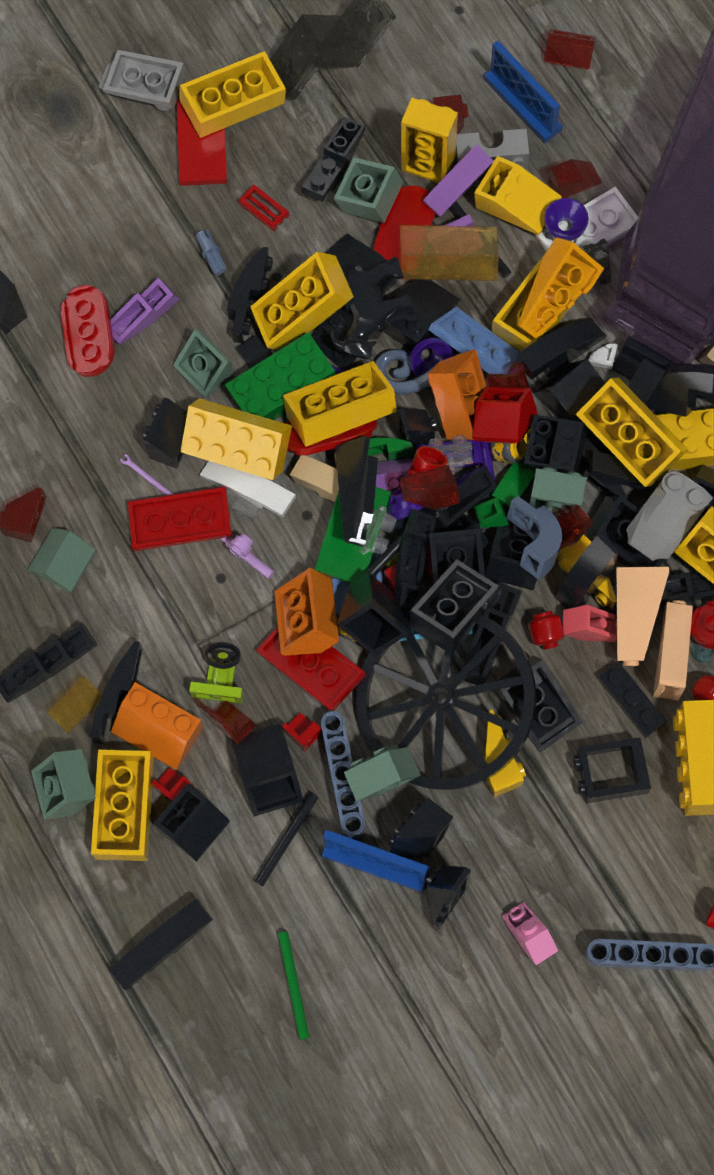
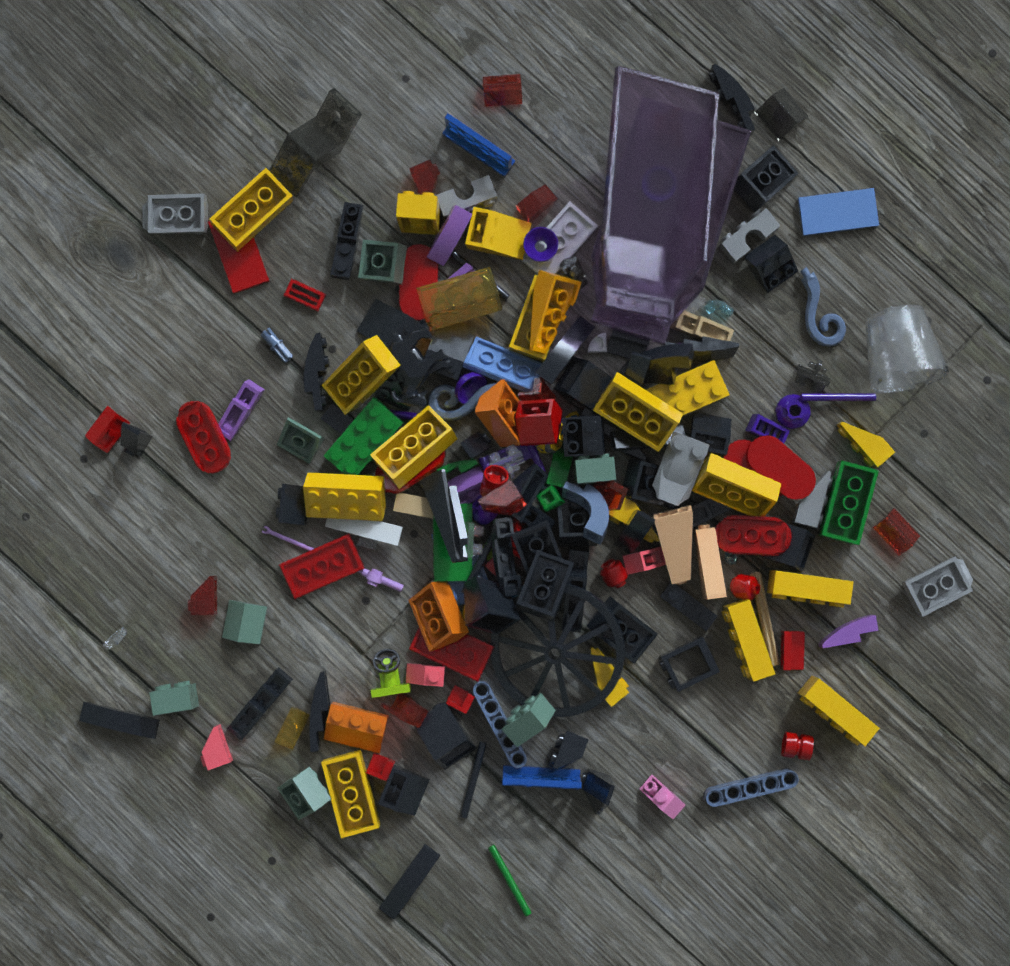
camera: 20 degrees left, 15 degrees up
none -> coral slope [406,663,445,687]

